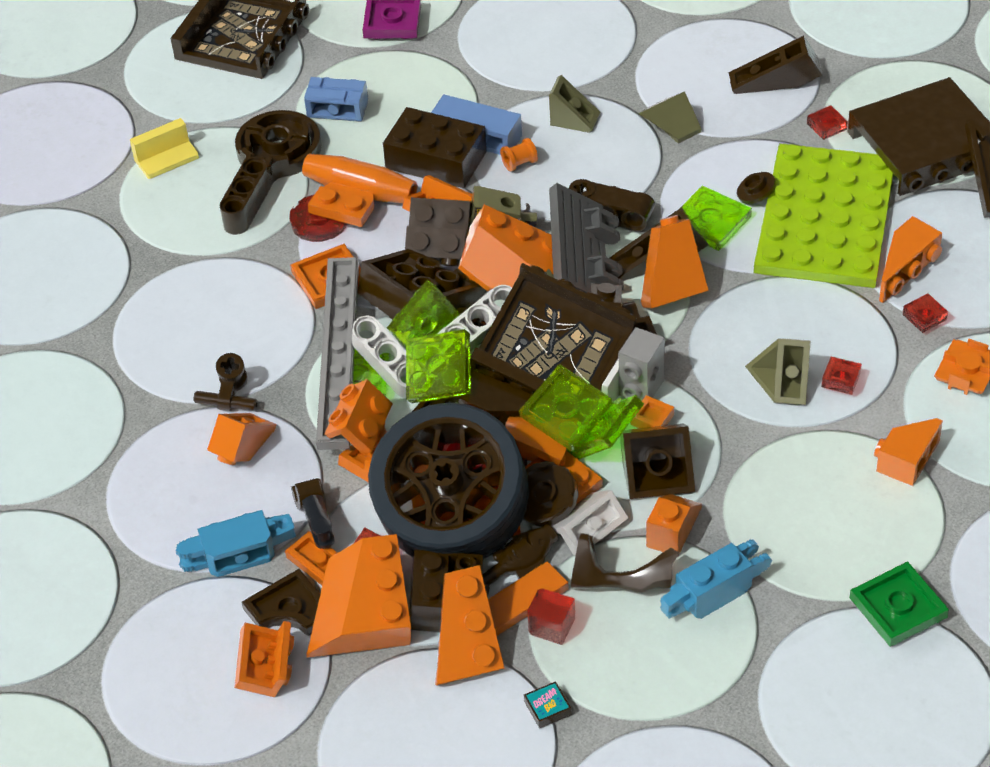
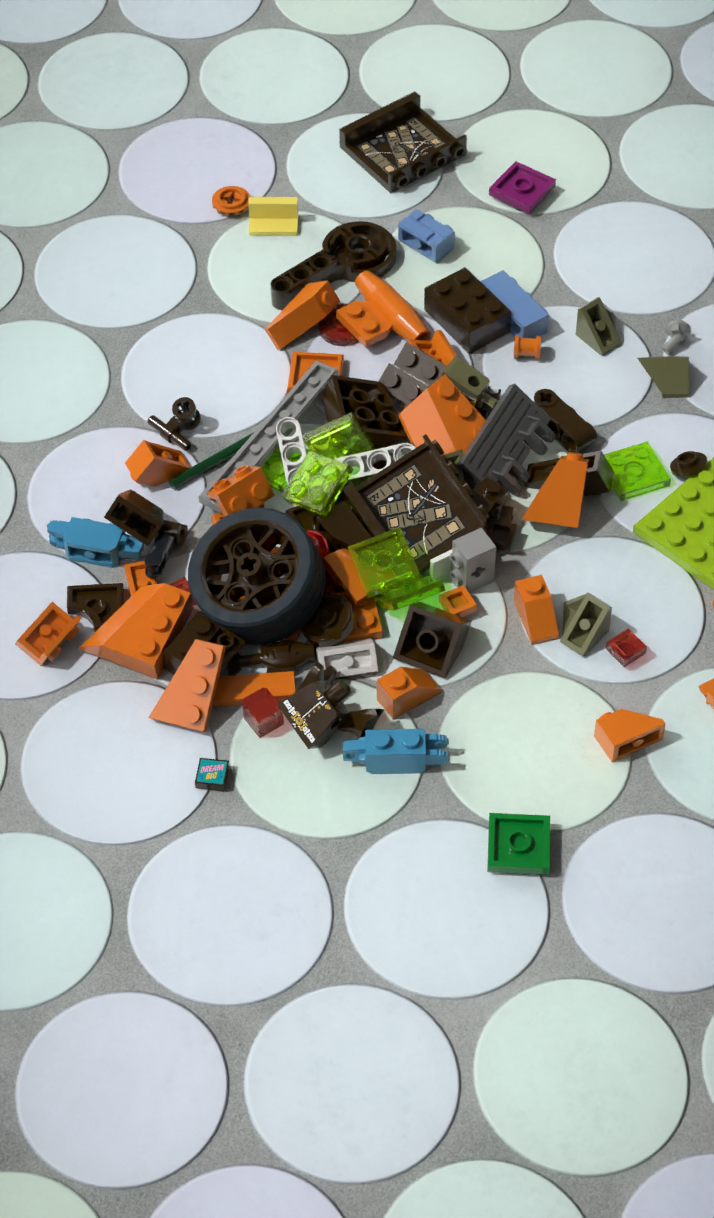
camera: 30 degrees right, 5 degrees up
none -> dark brown torso [104,489,163,546]
none -> dark green bar [169,431,255,489]
none -> orange gear [212,186,250,217]
none -> orange slope [264,281,340,350]
none -> dark brown torso [277,679,351,749]
none -> orange slope [514,575,559,645]
none -> light grey plate [662,320,691,355]

